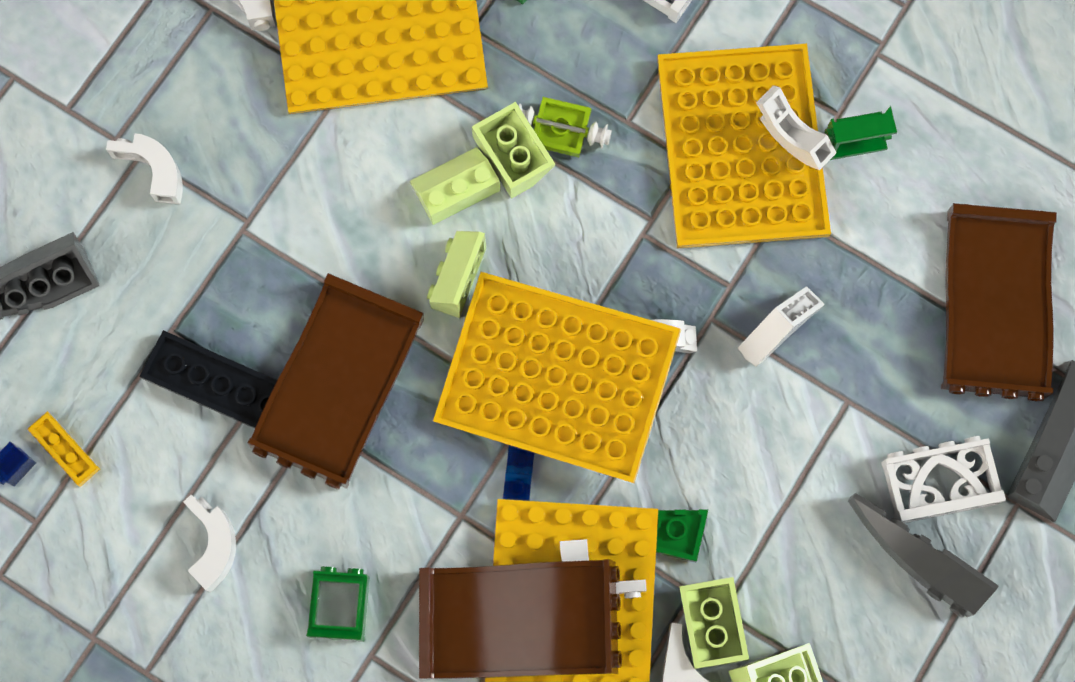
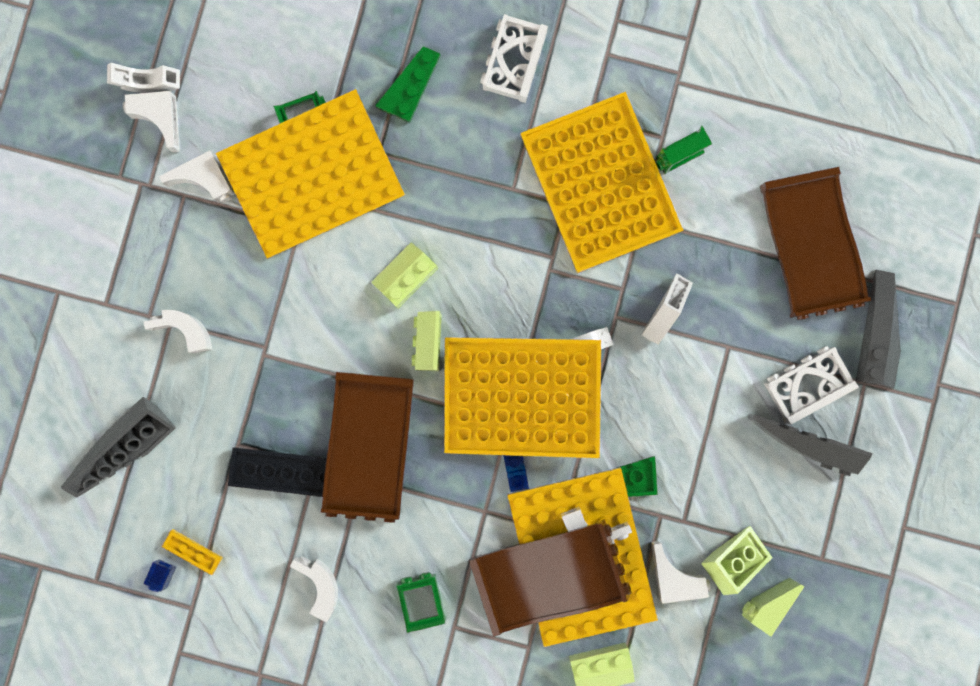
camera: 15 degrees left, 10 degrees up
yellowish green slope [472,102,555,199] -> none
lime plate [519,97,612,158] -> none
yellowish green slope [679,577,749,669] -> none
white arch [756,85,836,170] -> none

